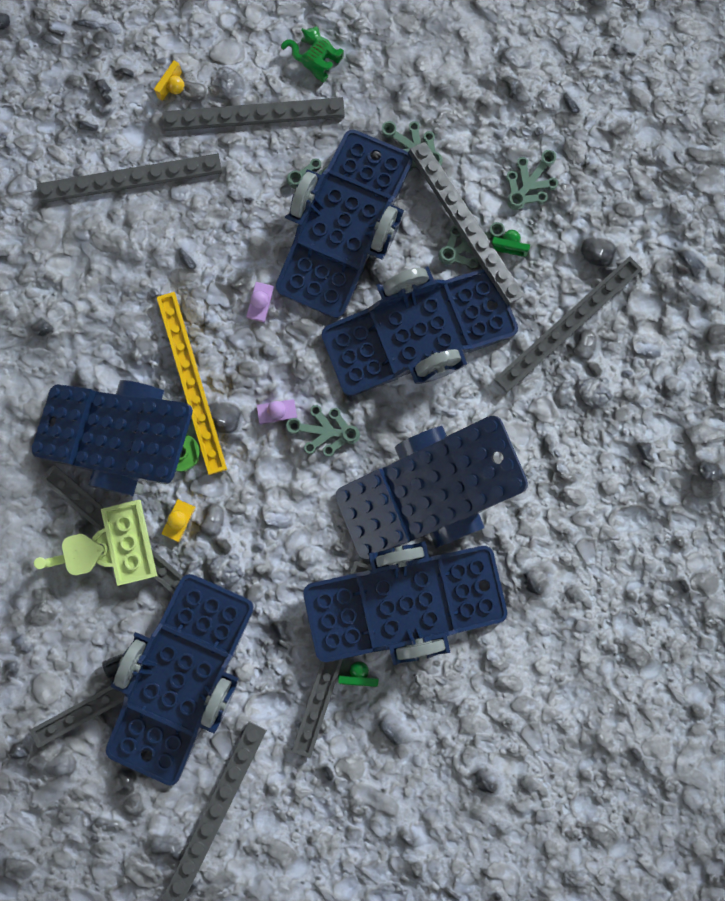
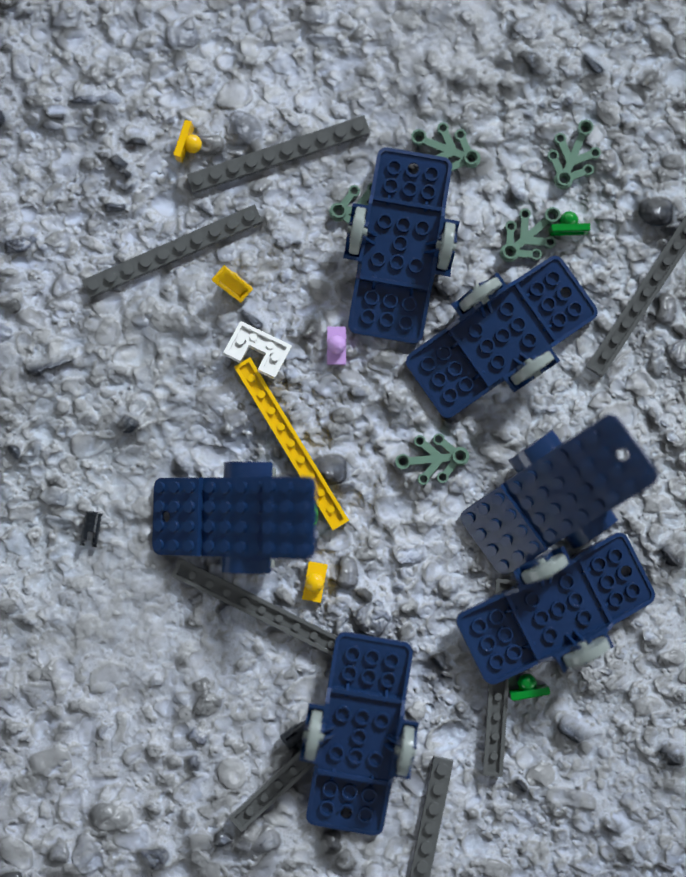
camera: 10 degrees left, 5 degrees up
yellowish green plate [34,500,157,586] -> none
lavender tile [257,399,297,425] -> none
green animal [281,26,344,83] -> none
plate [408,142,524,306] -> none
none -> yellow tile [212,265,253,303]
none -> white plate [223,321,292,380]

